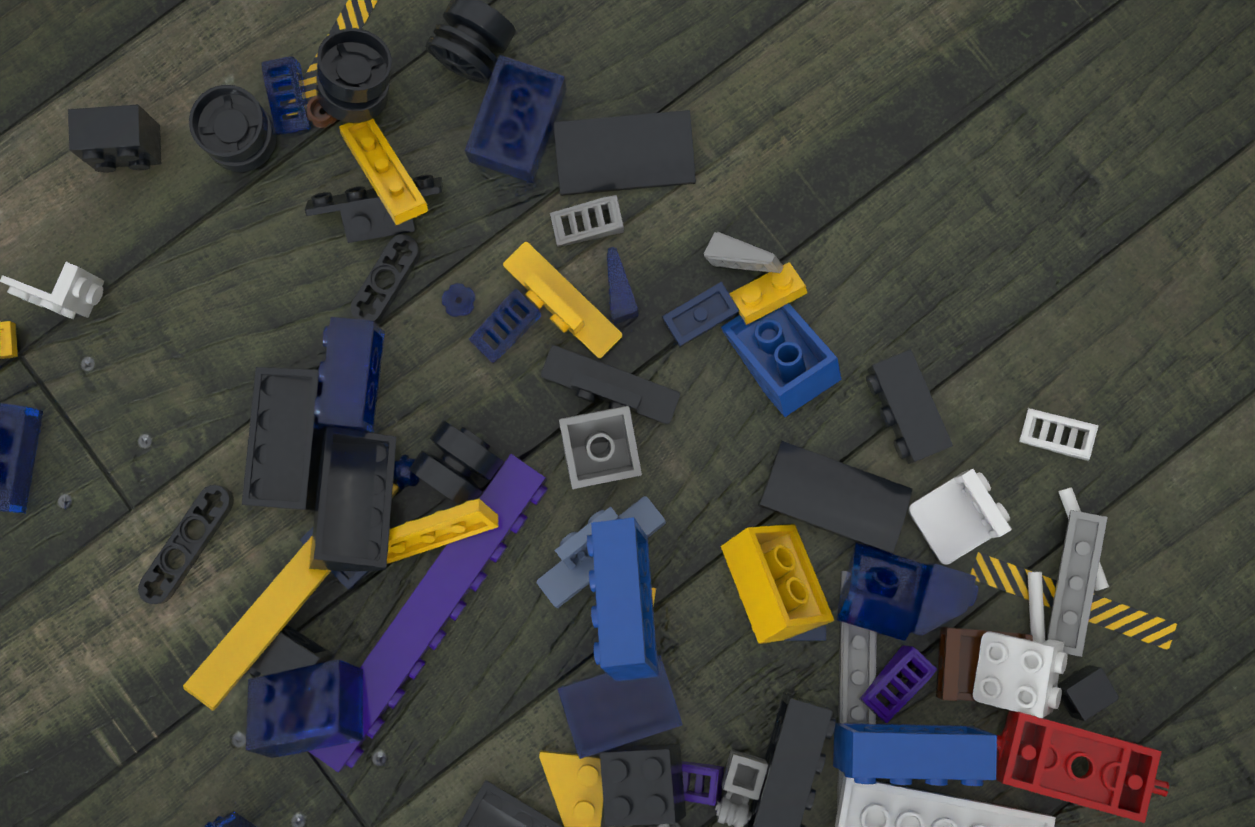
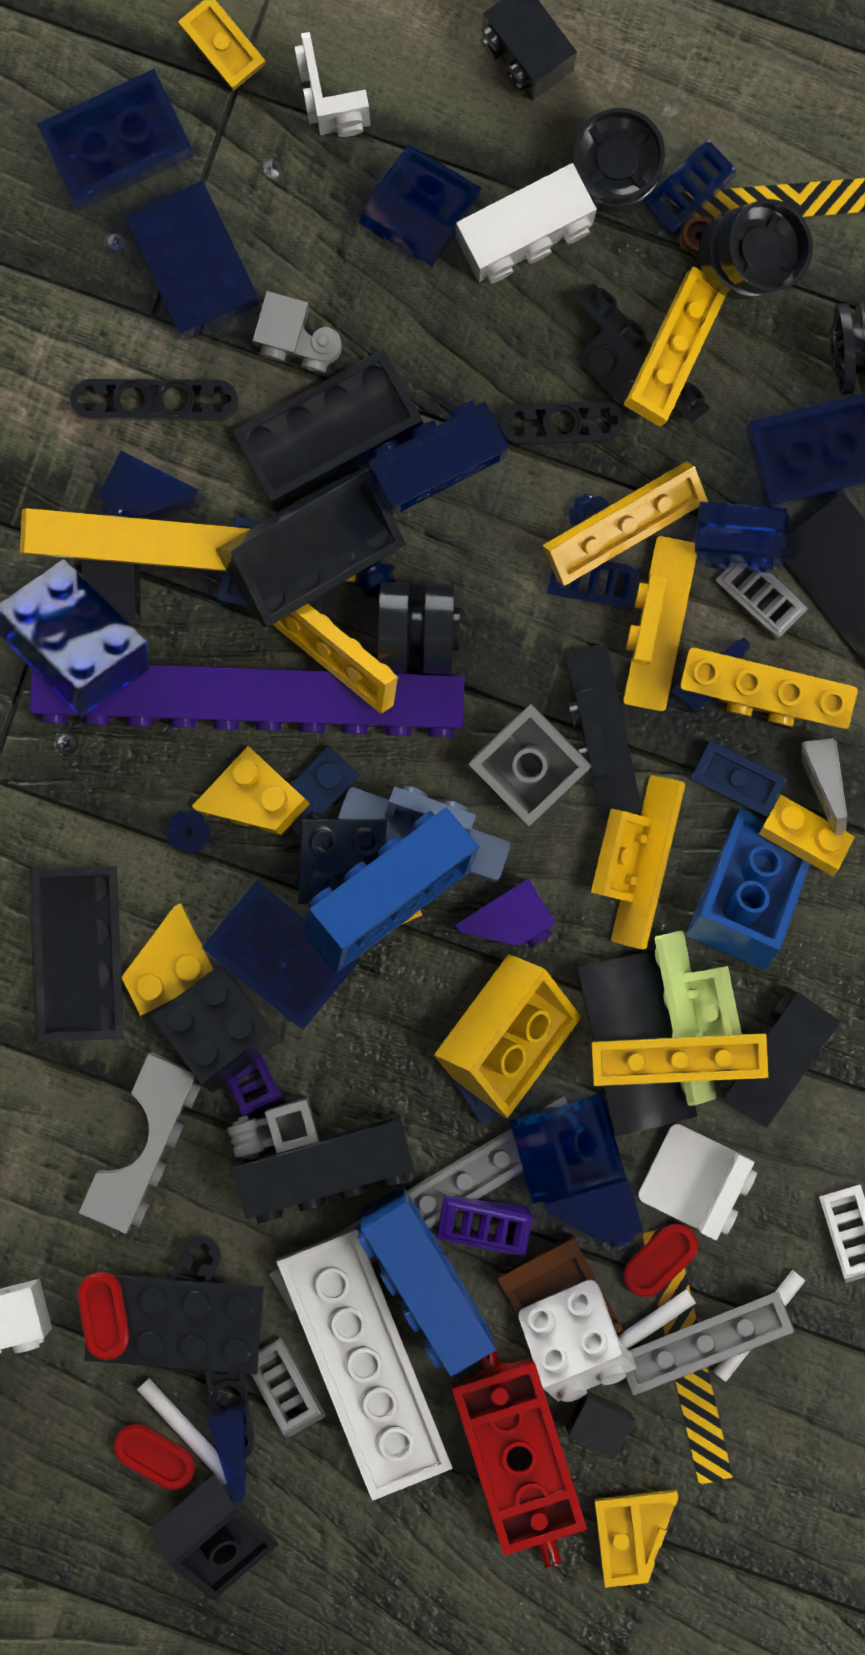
camera: 50 degrees right, 5 degrees up
none -> clear blue slope [97,451,204,520]
none -> clear blue brick [125,180,261,342]
none -> clear blue plate [168,810,210,853]
none -> yellow wing [192,746,310,835]
none -> light grey brick [253,291,342,374]
none -> dark blue plate [289,745,360,837]
none -> black hinge [298,813,387,904]
none -> clear blue slope [358,144,482,267]
none -> white brick [455,163,597,284]
none -> dark purple slope [455,879,556,948]
none -> yellow plate [542,461,708,586]
none -> yellow bracket [591,775,685,950]
none -> yellow plate [592,1033,769,1086]
none -> yellow wing [594,1490,678,1588]
none -> red tile [624,1224,698,1297]
none -> yellowish green bracket [655,931,742,1106]
none -> yellow bracket [680,648,858,729]
none -> clear blue brick [695,501,789,573]

